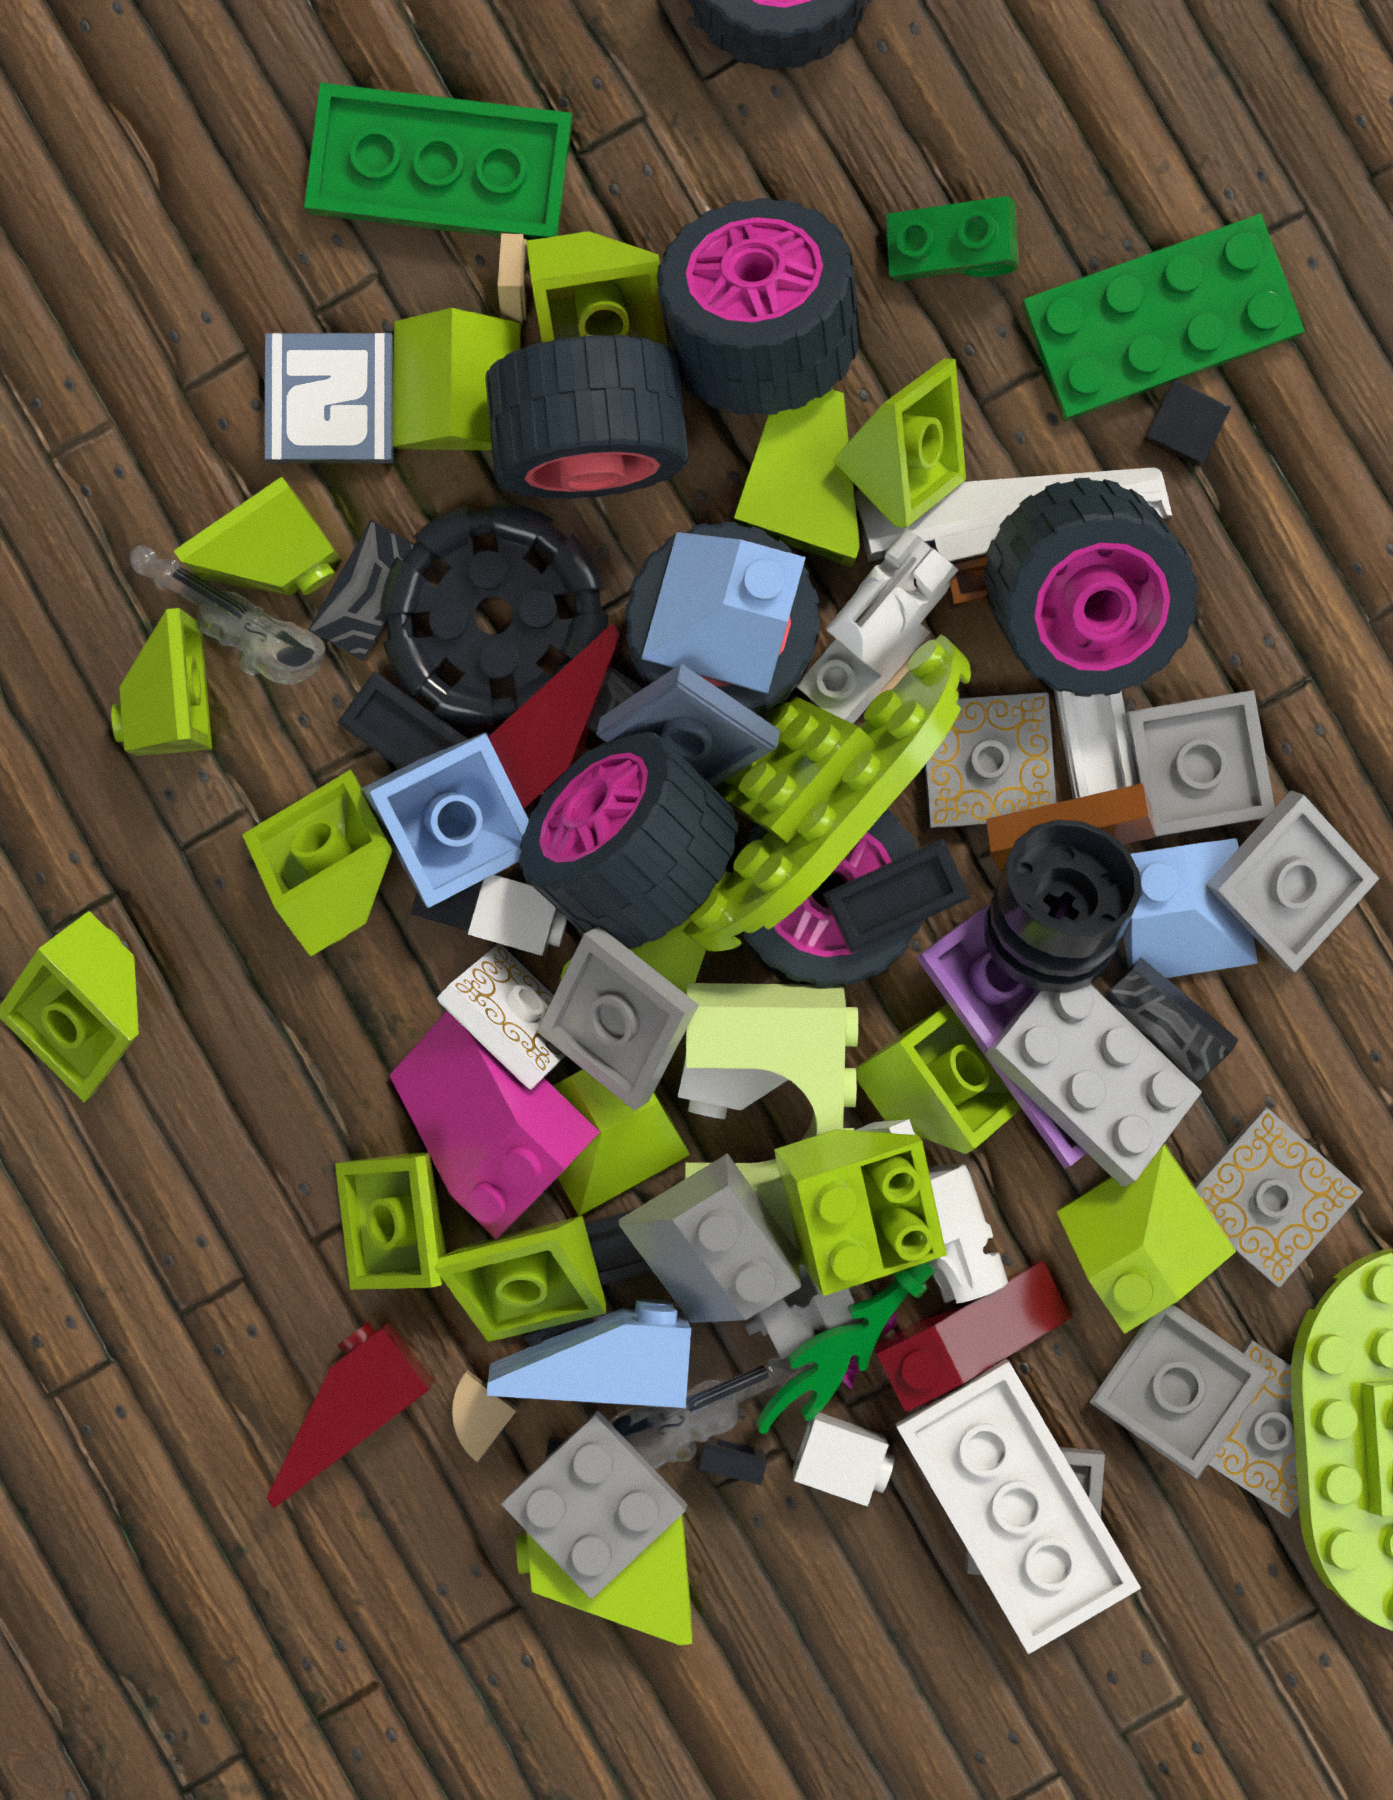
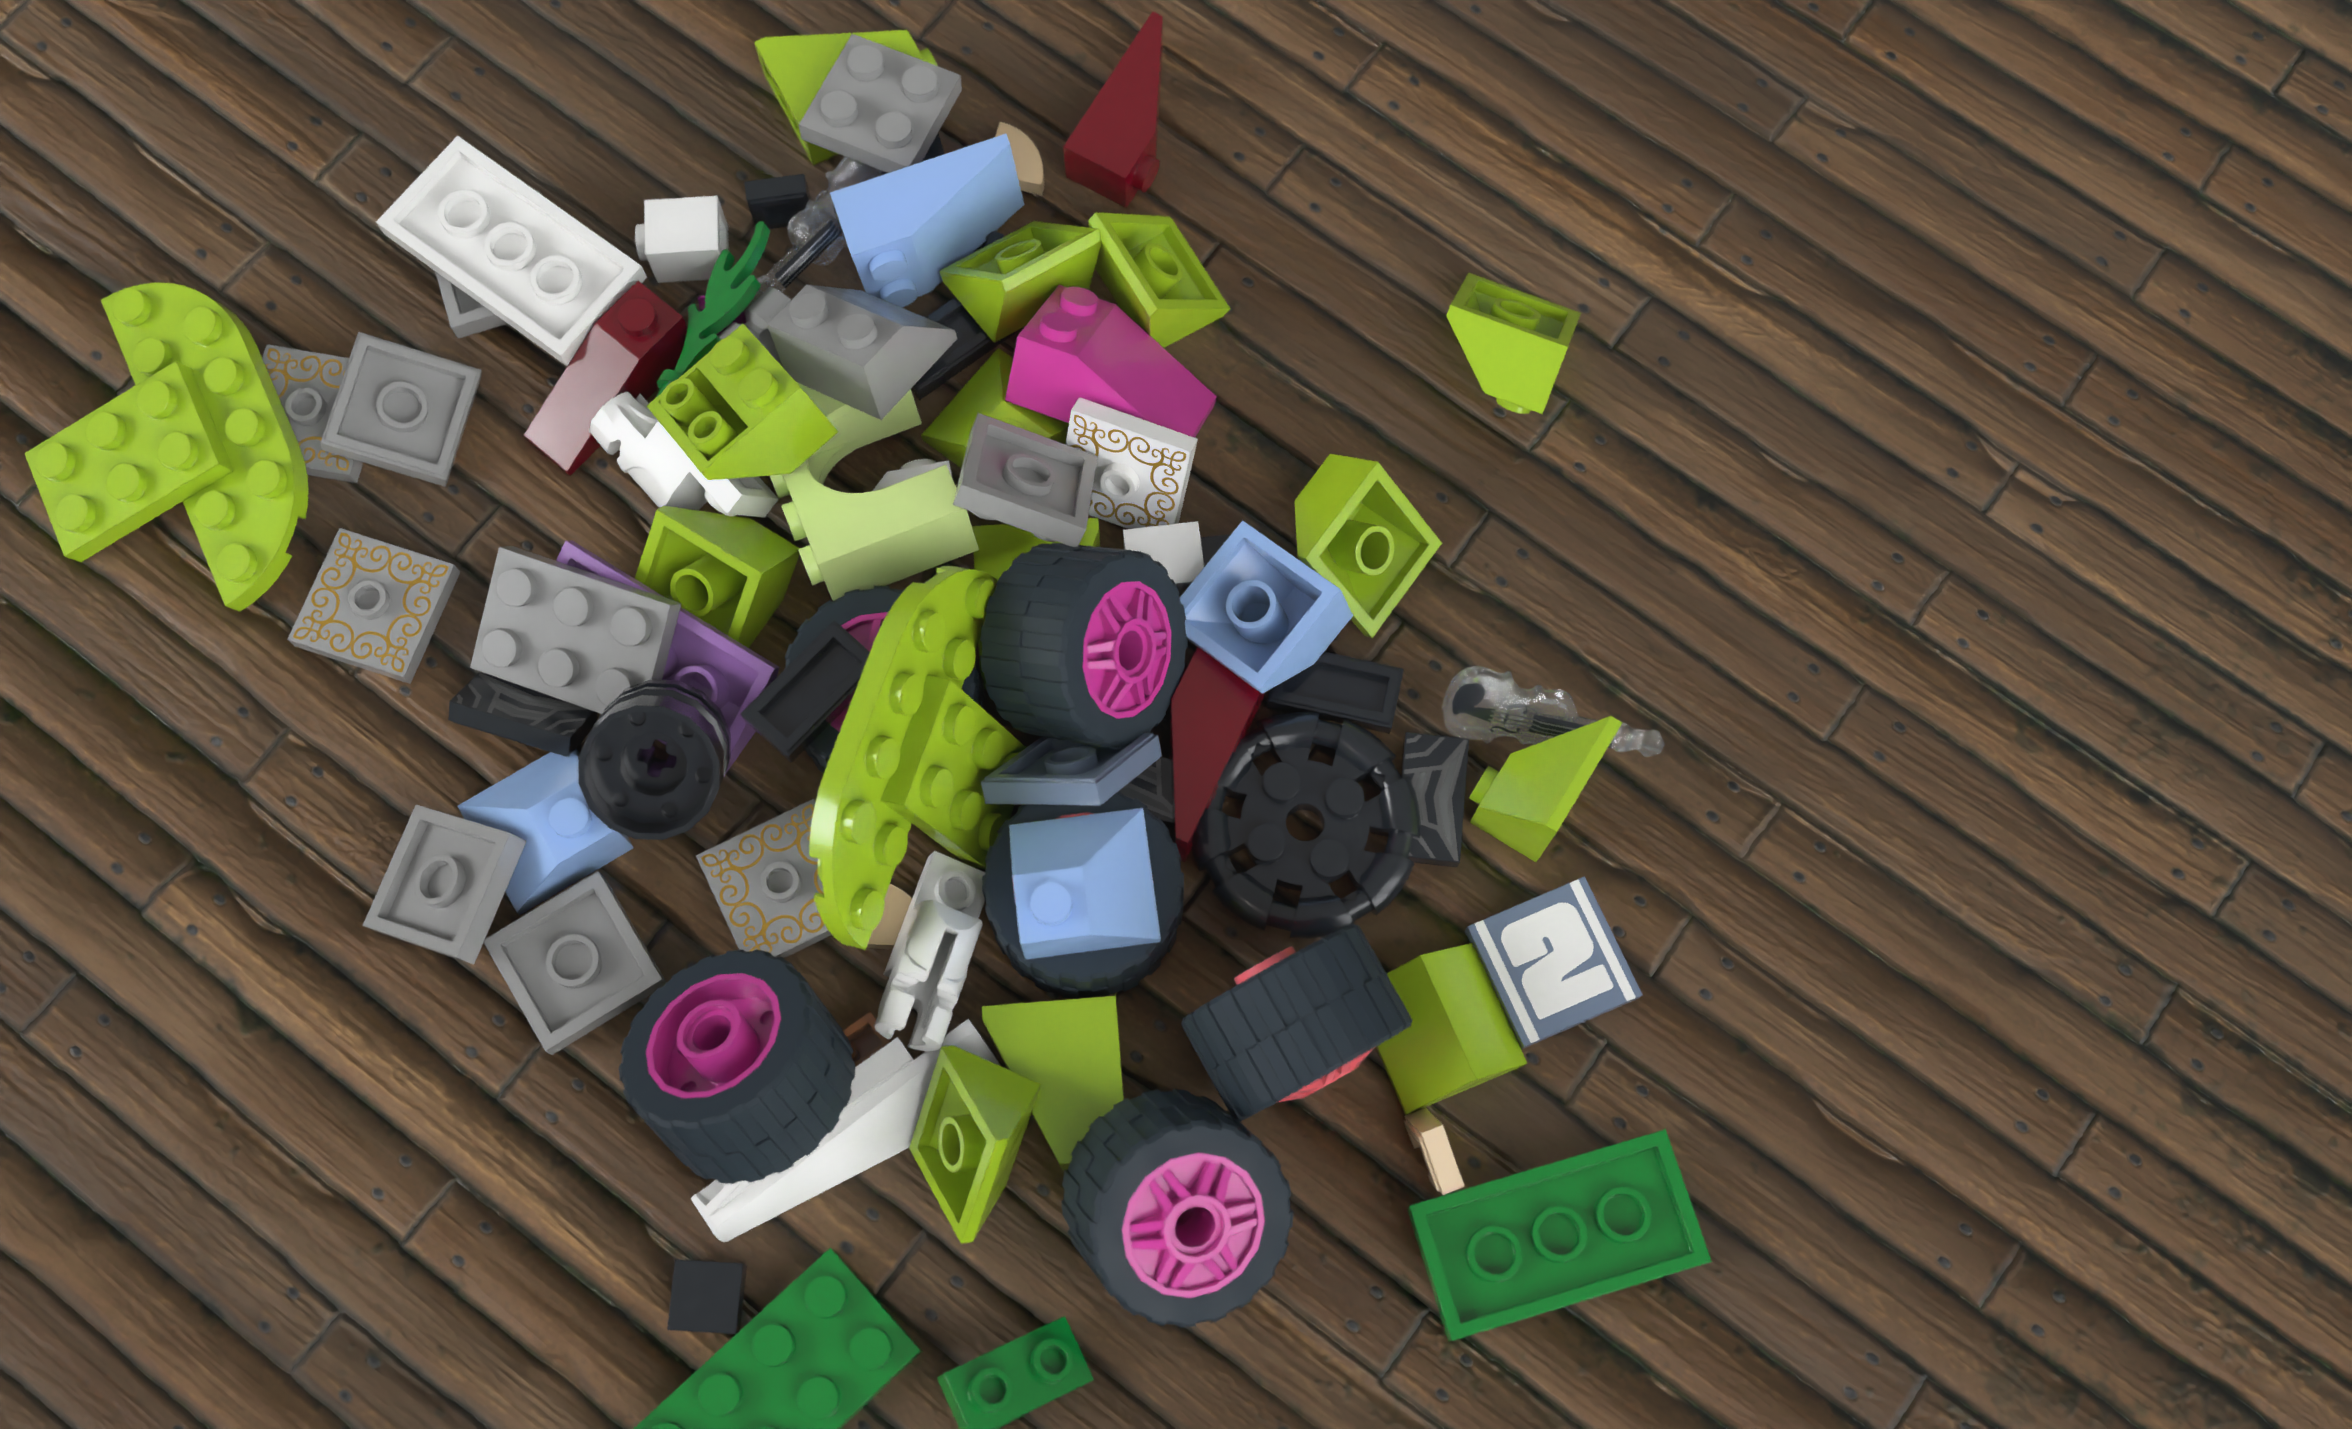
camera: 155 degrees right, 15 degrees down
lime slope [111,608,212,756] -> none
lime slope [526,231,668,347] -> none
dark orange piece [986,783,1156,872] -> none
white tile [1054,690,1138,799] -> none
lime slope [1057,1143,1236,1334] -> none

